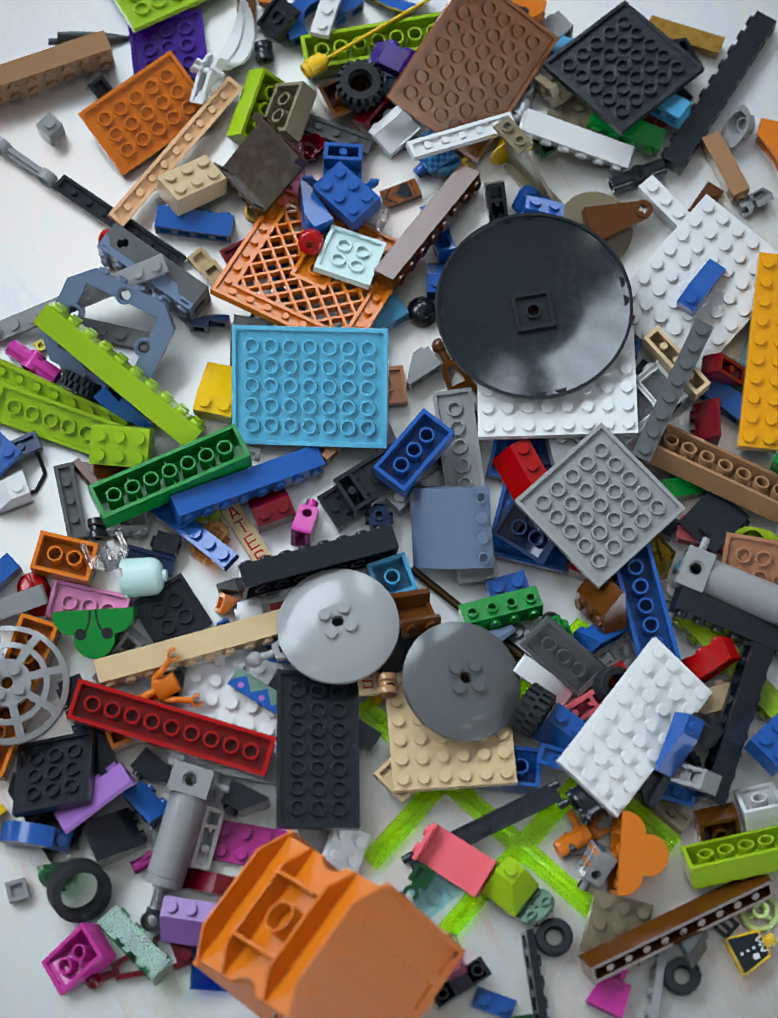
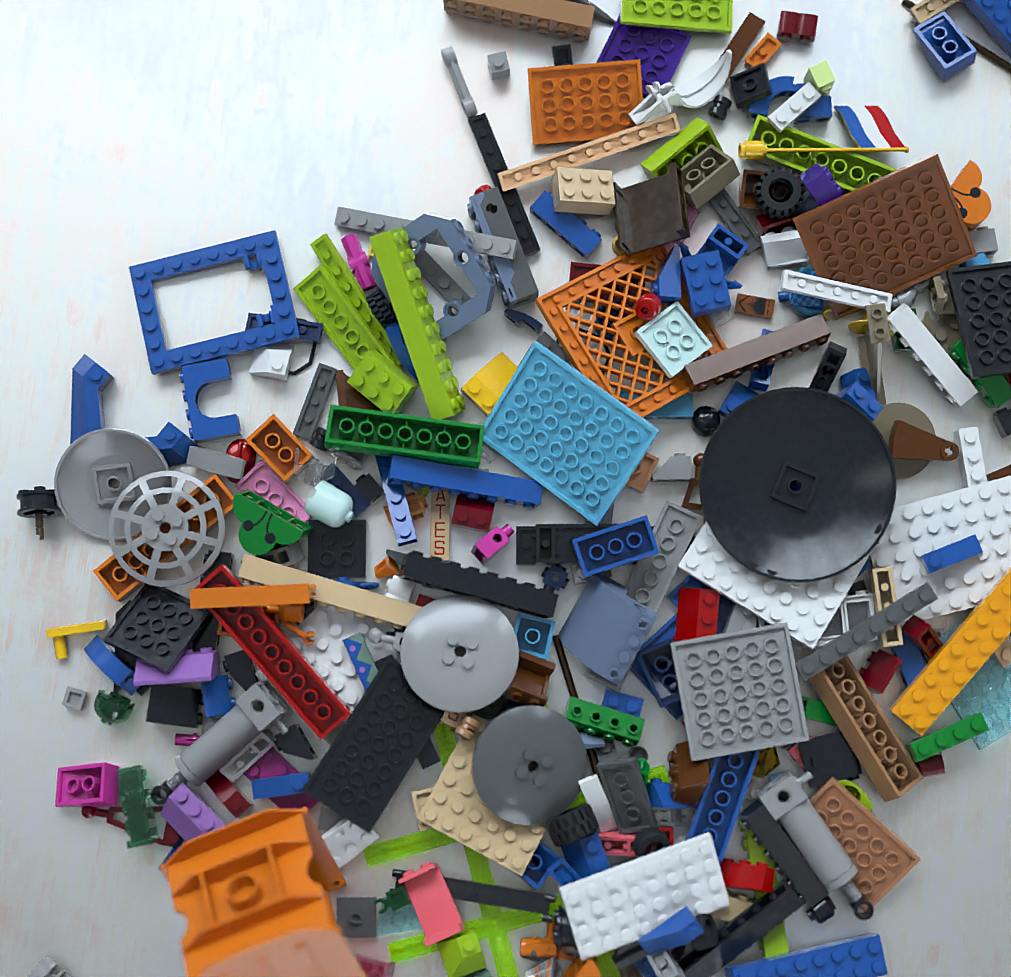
camera: 30 degrees right, 10 degrees up
black tyre [46,858,112,923] -> none
tan slope [187,246,223,286] -> none
dark red hair [295,132,326,161] -> none
nougat plate [321,447,341,466] -> none
black piece [608,158,667,194] -> none
none -> orange tile [190,583,310,609]
none -> blue slope [251,772,310,800]

